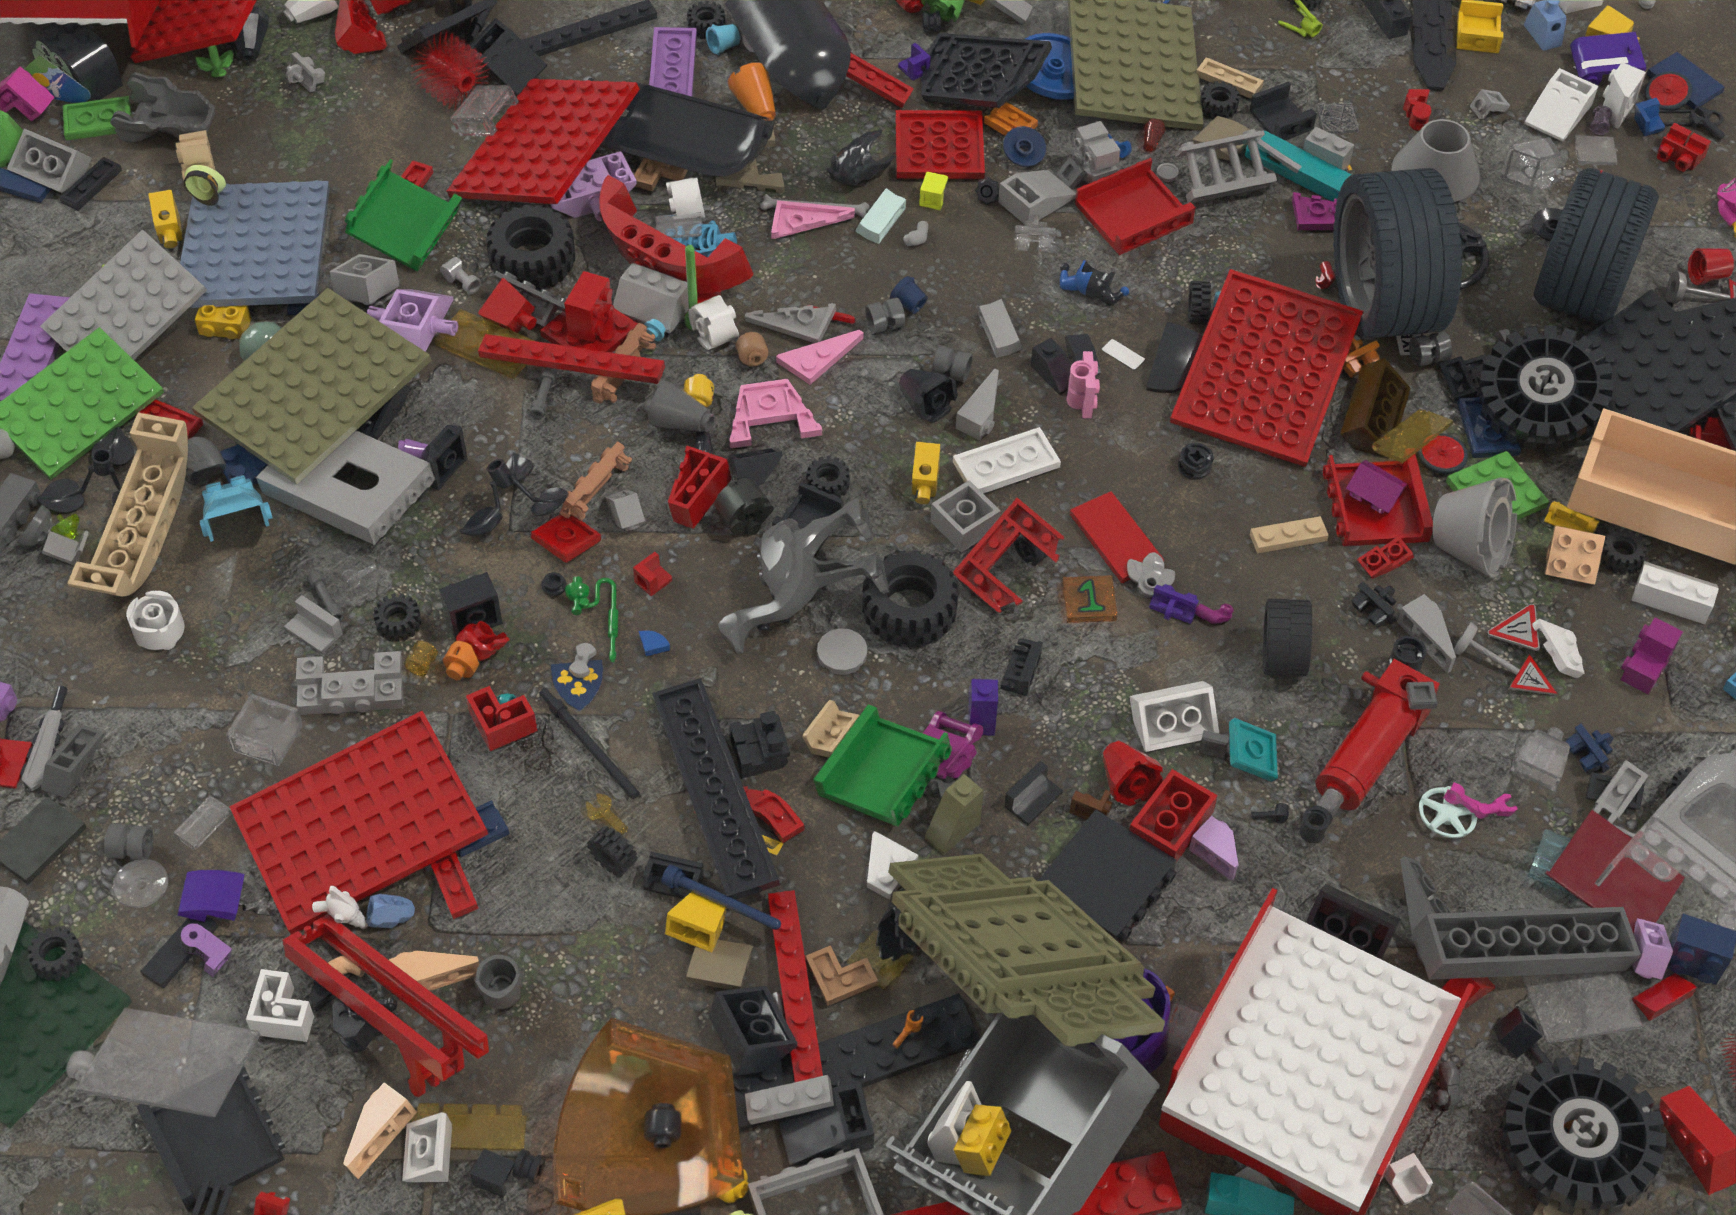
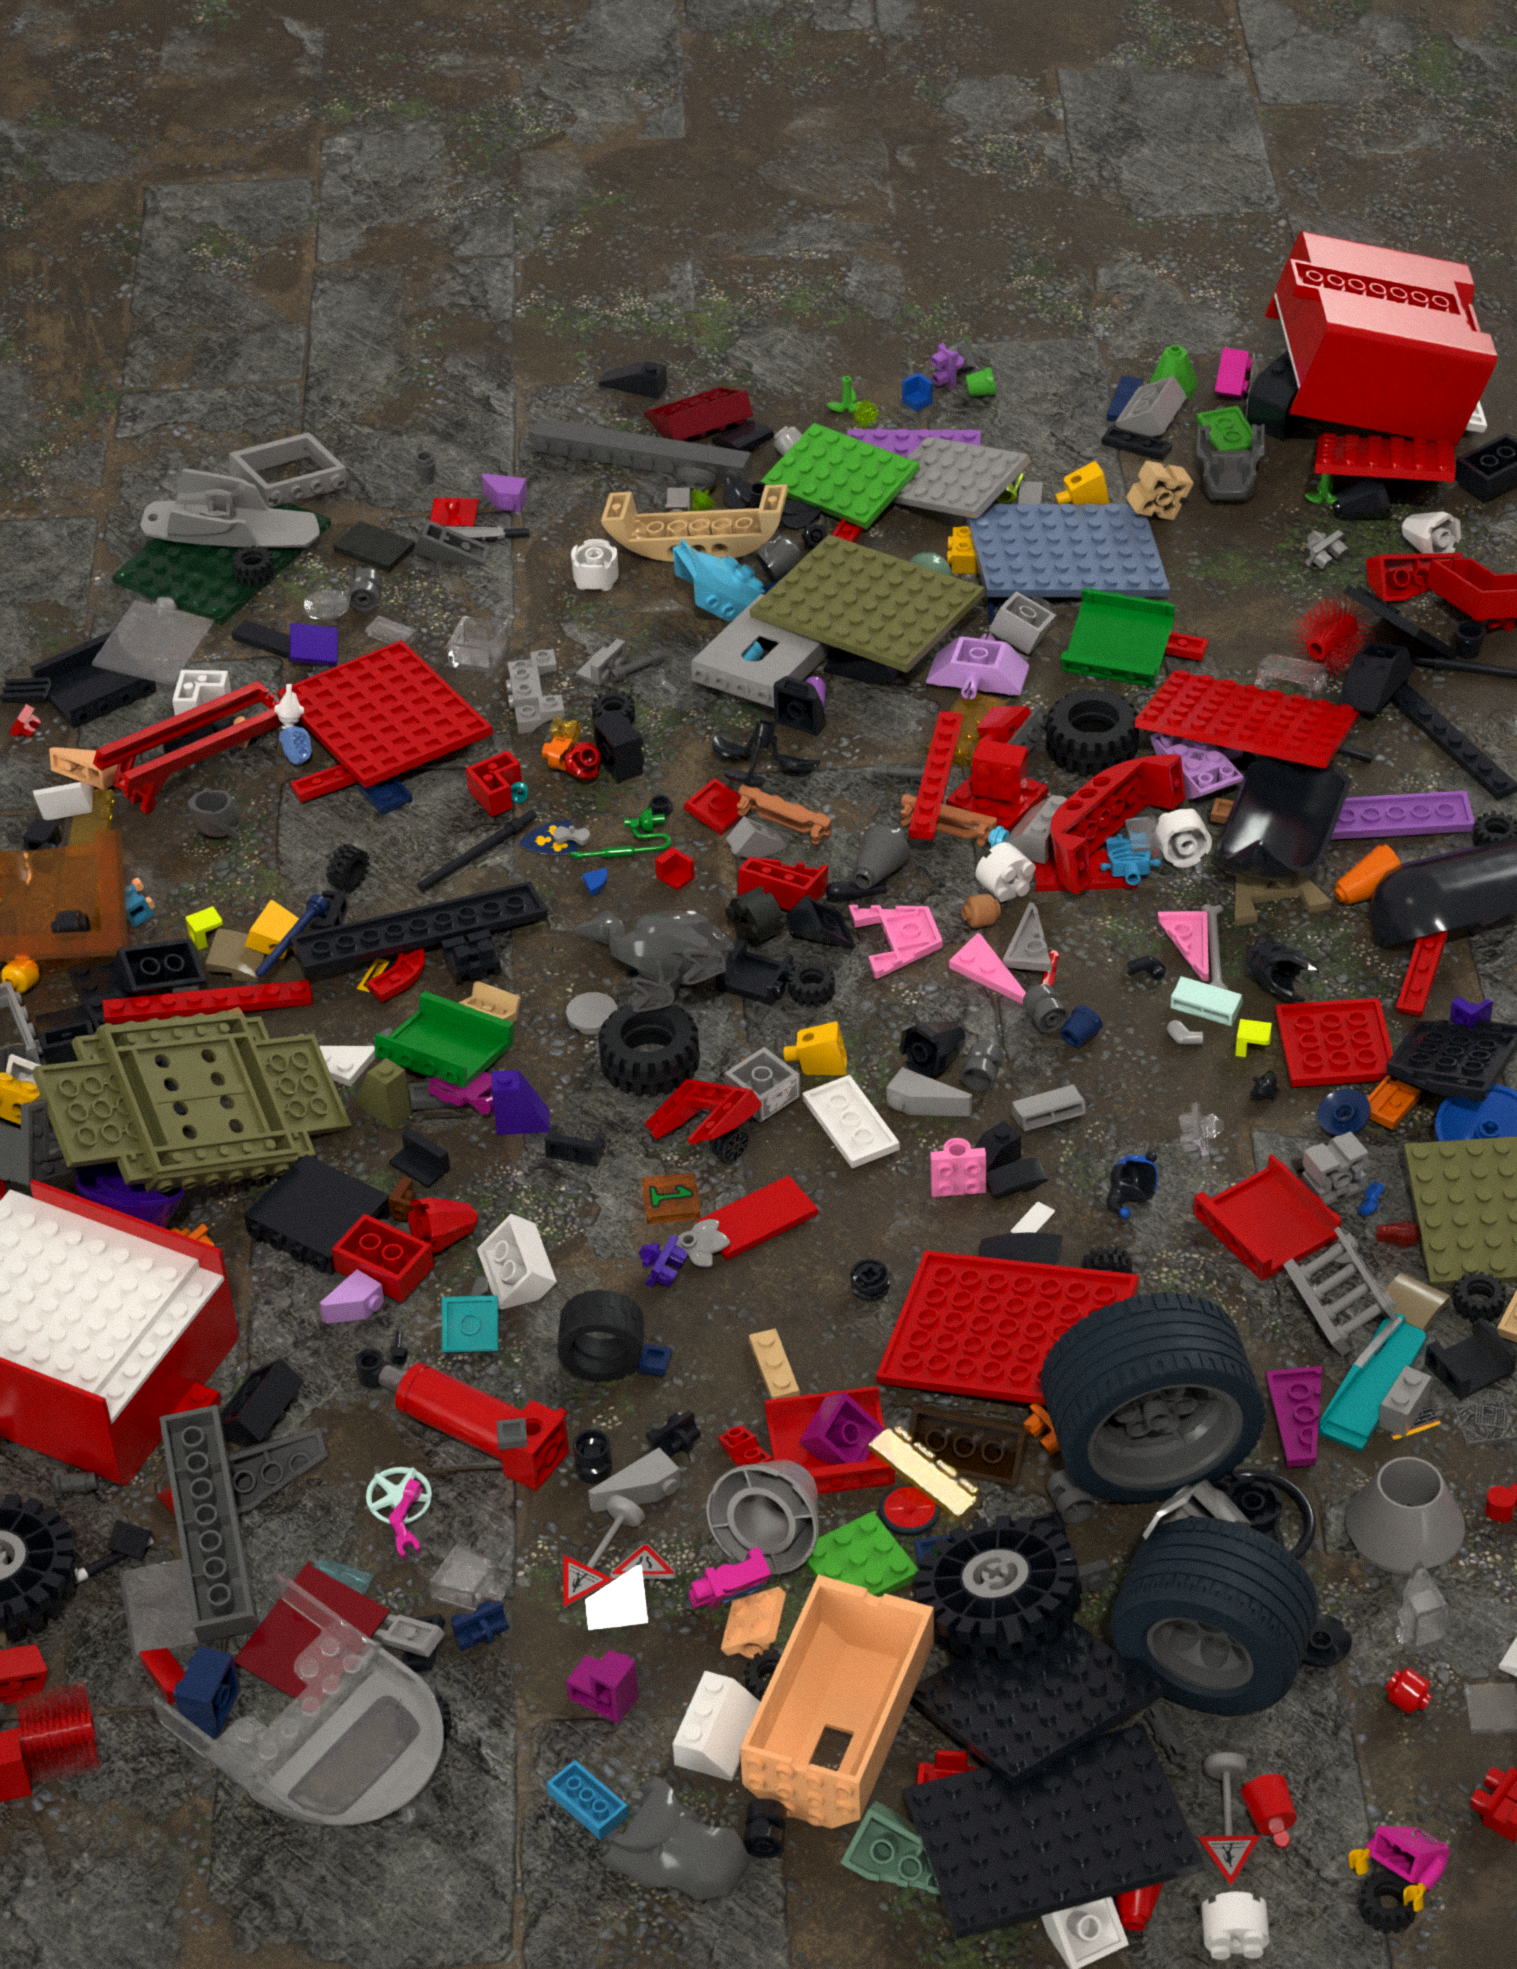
camera: 90 degrees right, 10 degrees down
medium lavender leg [180,924,232,977] -> none
yellowish green piece [183,165,226,206] -> none
light nougat slope [389,951,480,991] -> none
light grey leg [440,257,481,295] -> none
clear yellow bar [586,793,628,835] -> none
yellow head [683,374,714,408] -> none
bright green piece [685,245,698,330] -> none
medium azure piece [706,24,740,55] -> none
light grey plate [745,1075,834,1125] -> none
light grey slope [998,170,1076,227] -> none
magenta arm [1195,603,1234,624] -> none
lavender slope [1633,918,1673,979] -> none
none -> neon yellow panel [185,906,223,950]
none -> dark pink hips [688,1547,771,1611]
none -> black arm [1127,955,1165,979]
none -> light grey piece [1142,1479,1252,1539]

